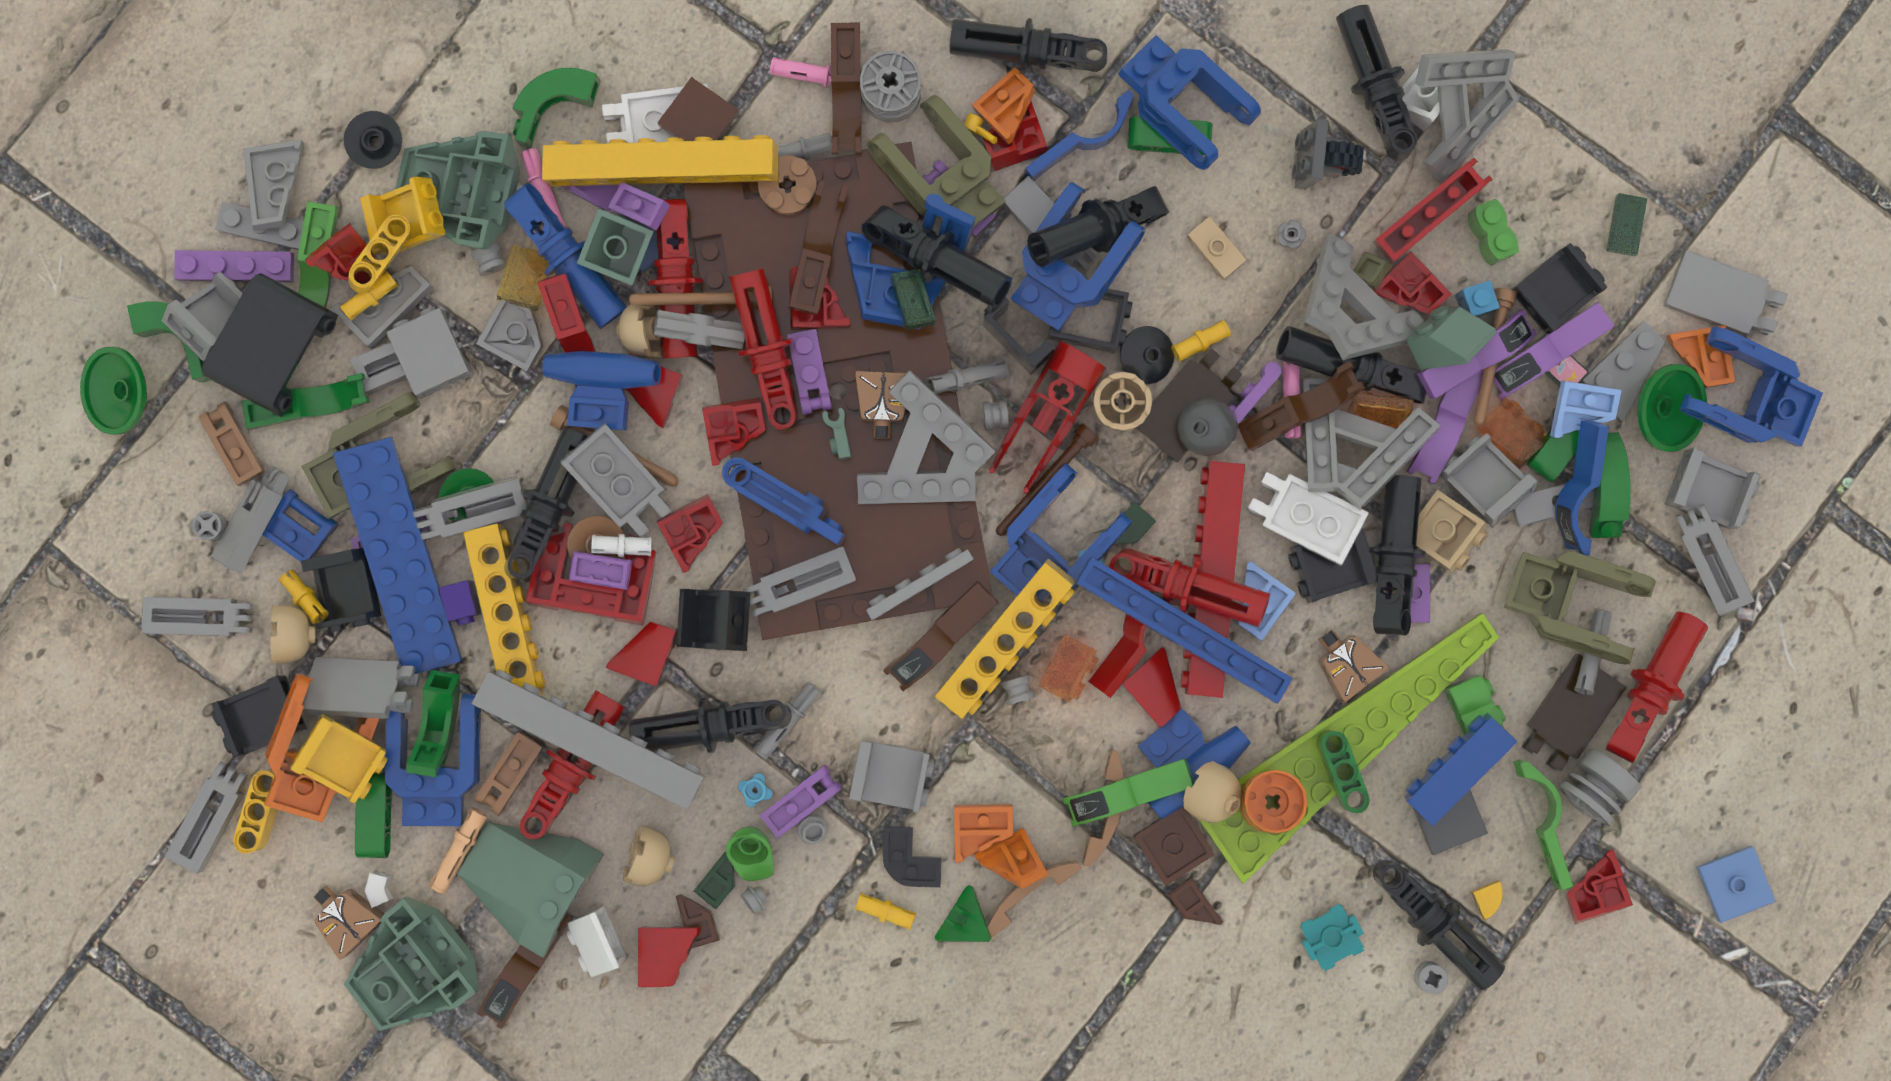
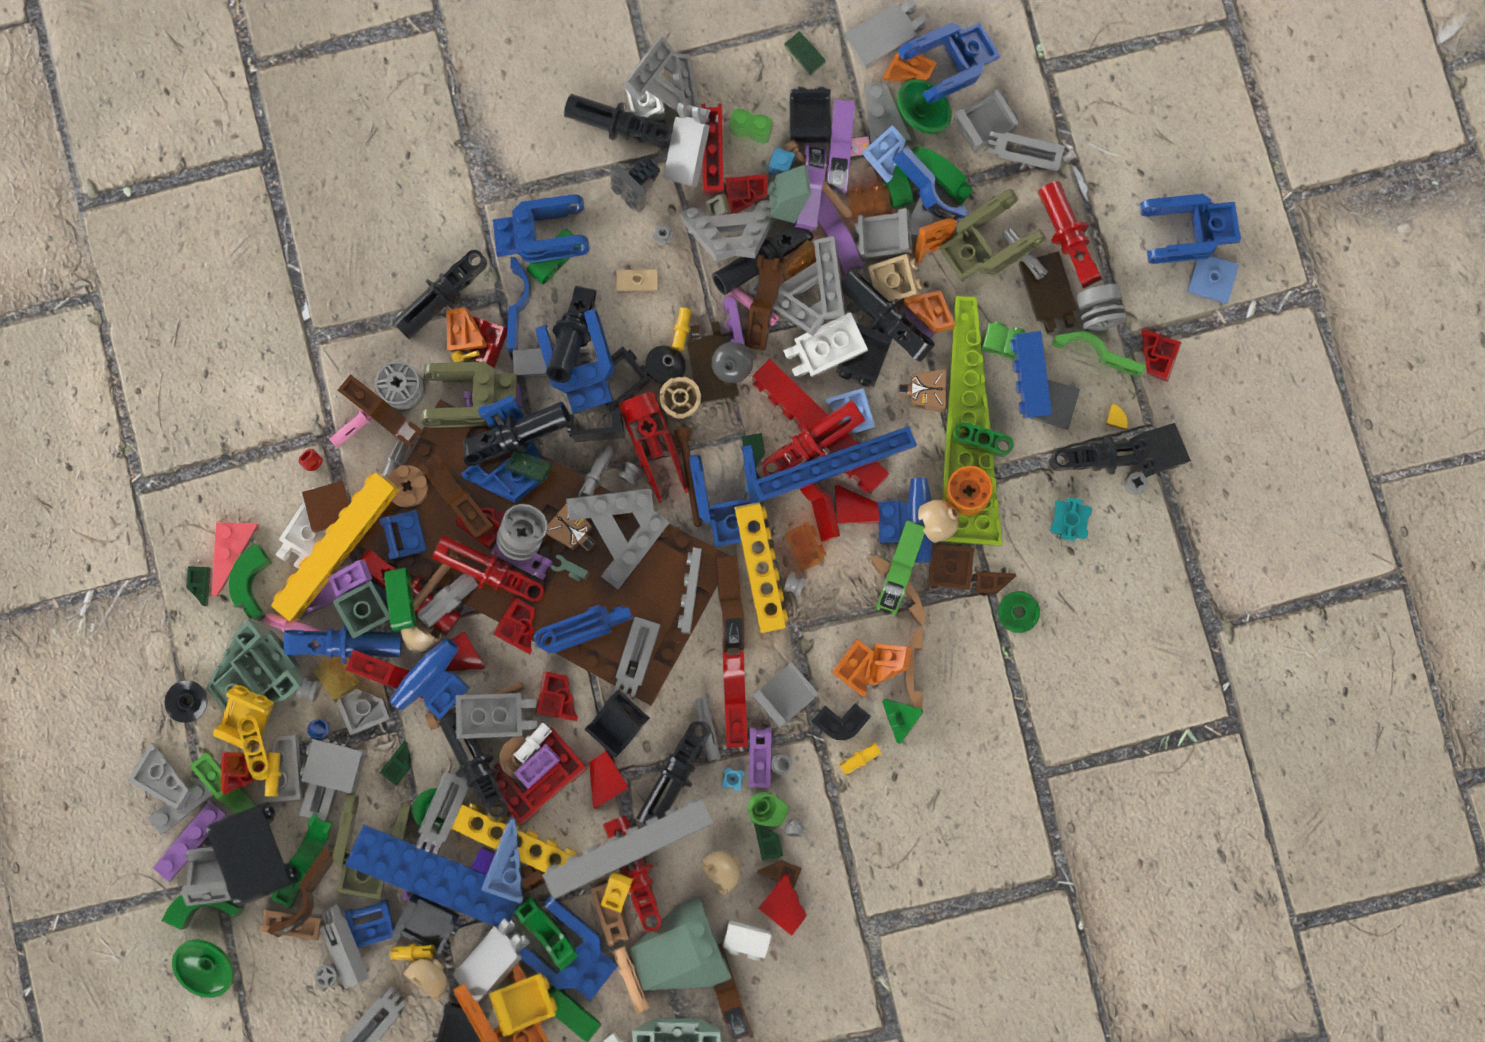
camera: 50 degrees left, 5 degrees down
none -> dark green tile [186,566,211,606]
none -> coral wing [212,522,259,596]
none -> reddish brown piece [267,847,334,938]
none -> red tile [298,449,323,471]
none -> blue plate [307,719,329,740]
none -> blue plate [379,510,427,561]
none -> dark green tile [379,741,411,785]
none -> green beam [384,568,416,631]
none -> medium blue wing [482,817,523,904]
none -> light grey wheel [497,504,547,561]
none -> reddish brown tile [521,865,545,892]
none -> yellow plate [601,872,633,913]
none -> light grey tile [663,103,710,187]
none -> red piece [722,651,748,748]
none -> orange wing [903,290,955,333]
none -> orange wing [913,217,957,264]
none -> green tile [997,591,1040,633]
none -> black panel [1129,423,1191,478]
none -> blue plate [1140,194,1241,264]

